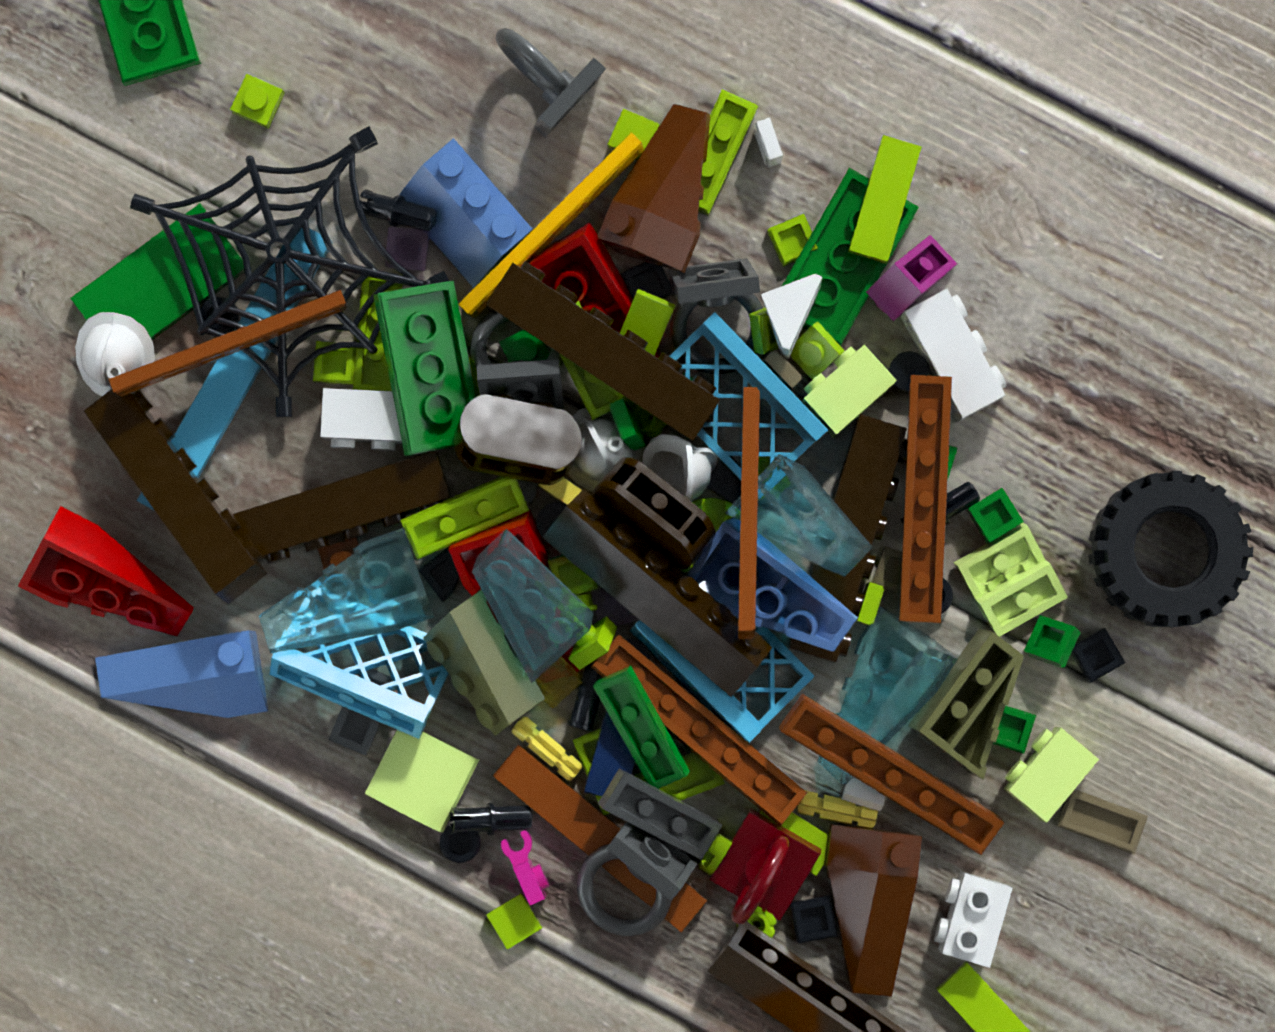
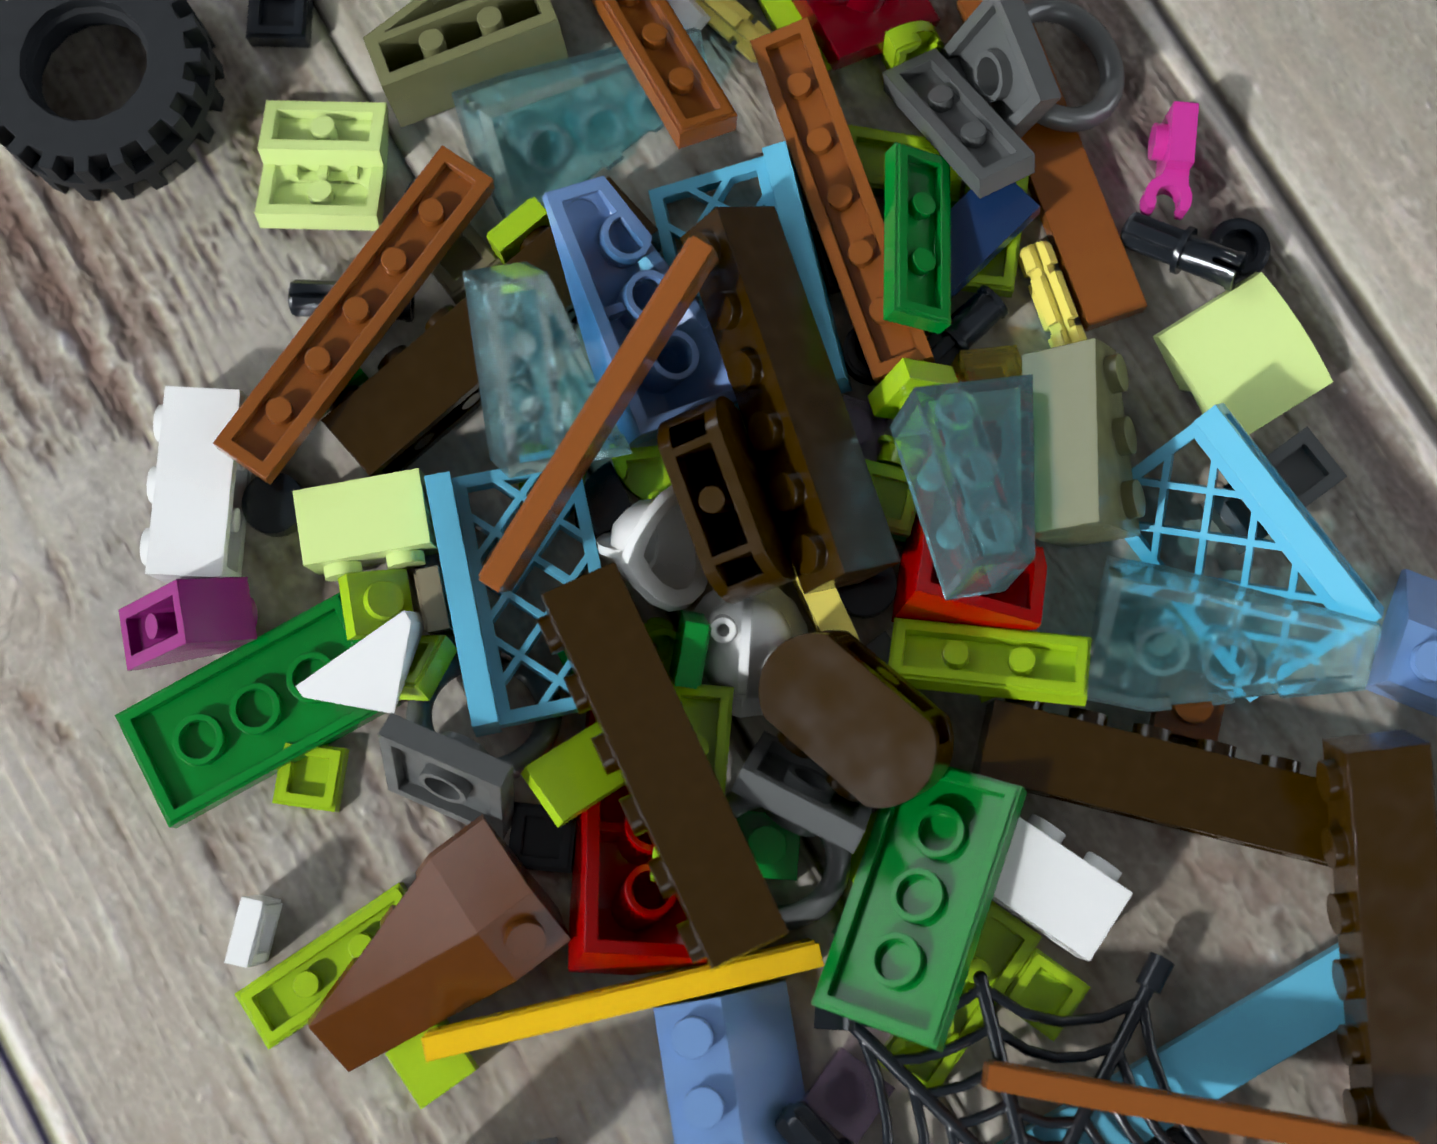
camera: 145 degrees left, 5 degrees down
black tile [418,546,459,603] -> none
lime tile [486,892,543,950] -> none
lime tile [848,135,922,264] -> none
green plate [966,488,1024,545] -> none
green plate [1024,615,1081,668] -> none

